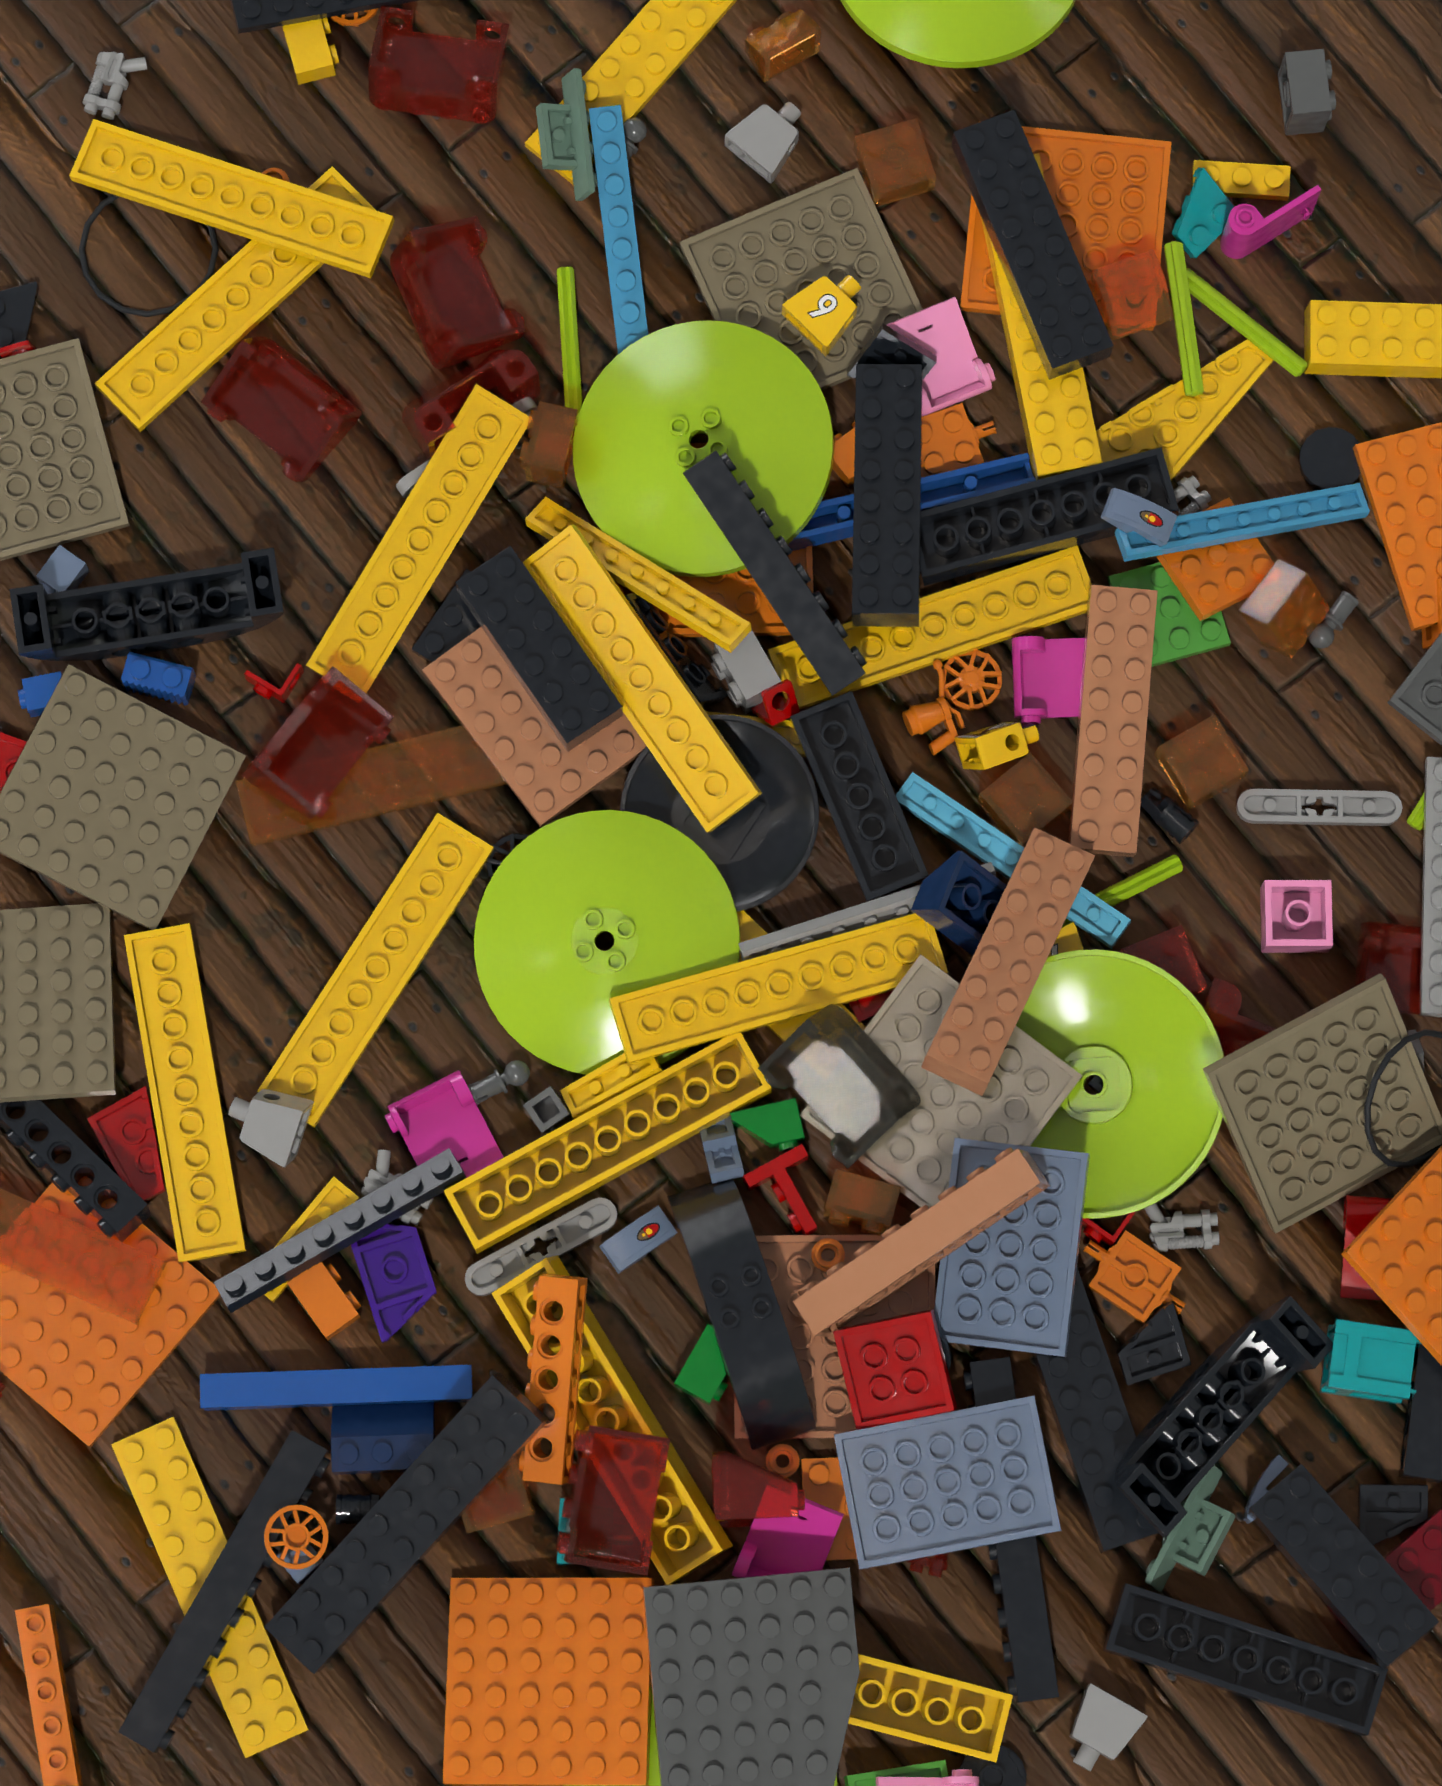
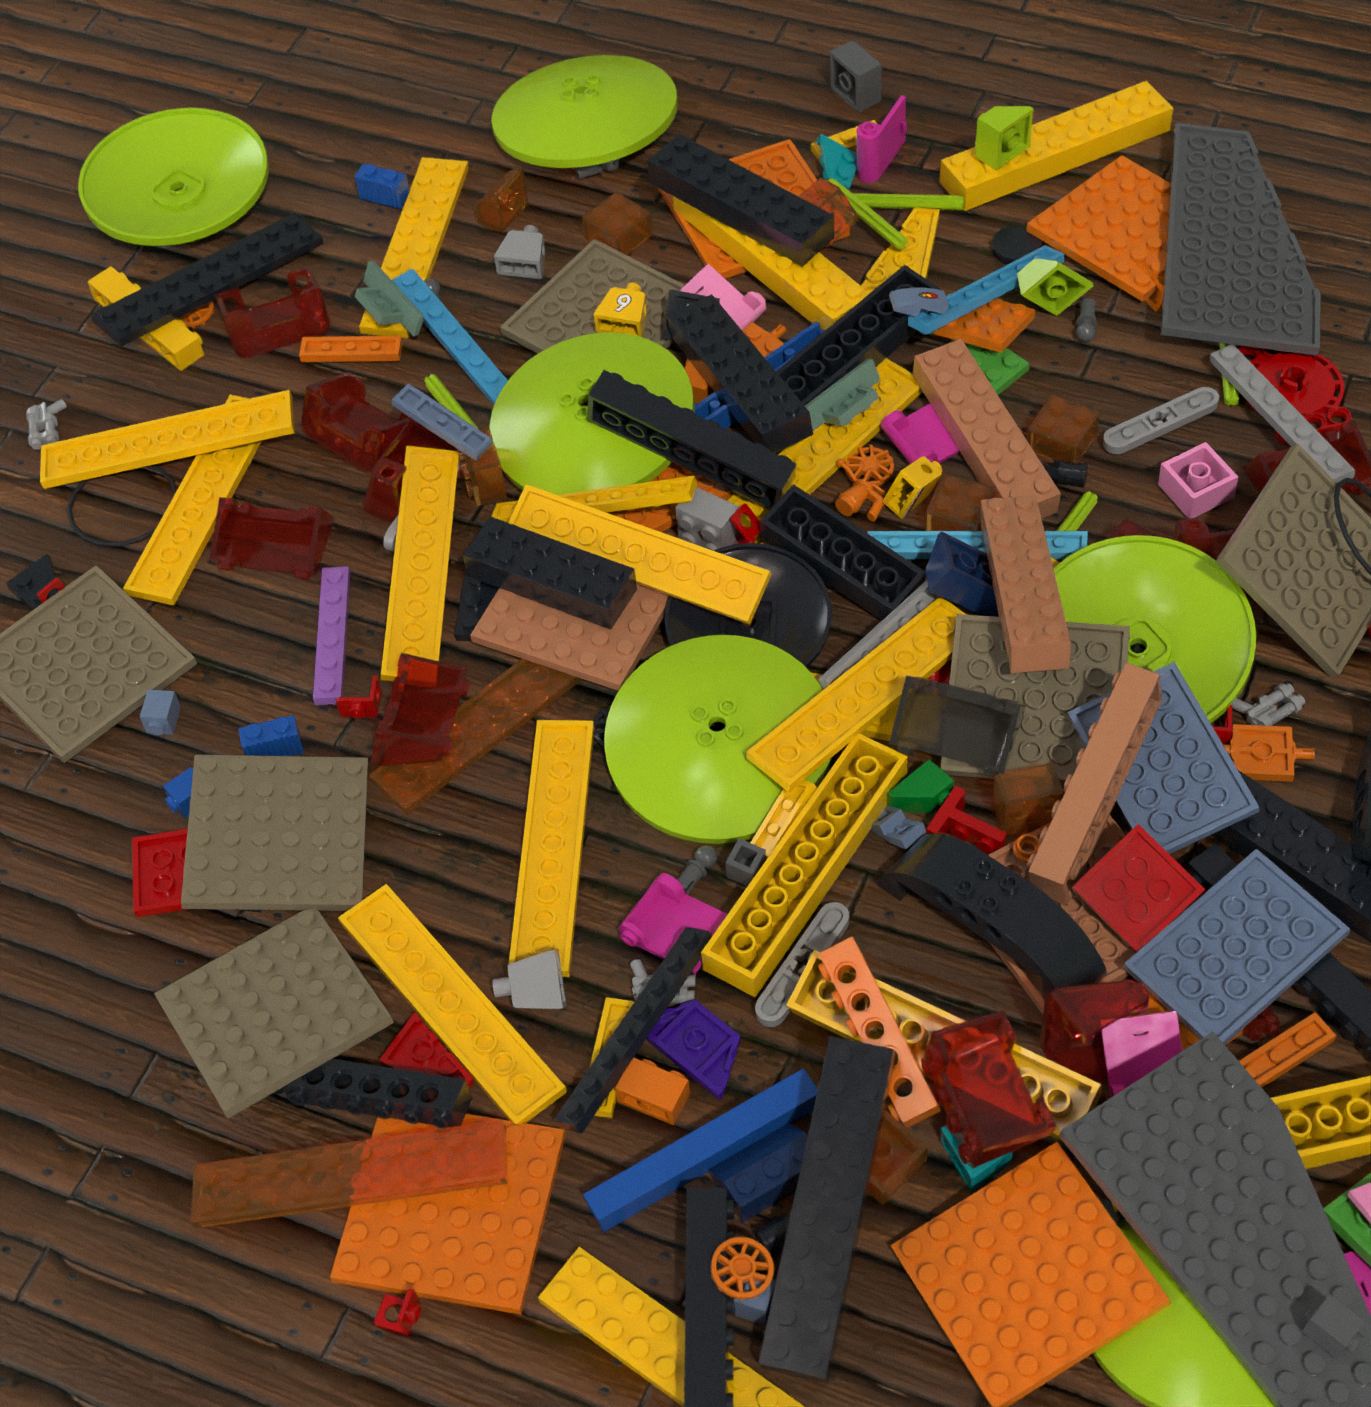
camera: 20 degrees left, 25 degrees down
black slope [9,548,284,661] -> none
sand blue slope [599,1205,678,1274] -> none
green slope [674,1324,729,1406] -> none
black wing [1116,1302,1192,1385] -> none
clear orange brick [1239,559,1330,659] -> none
none -> orange plate [299,336,403,362]
none -> medium lavender plate [313,566,351,705]
none -> sand blue plate [392,383,493,461]
none -> sand green bracket [805,358,880,431]
none -> lime slope [975,106,1034,170]
none -> lime slope [1017,258,1093,316]
none -> orange plate [1239,1012,1336,1088]

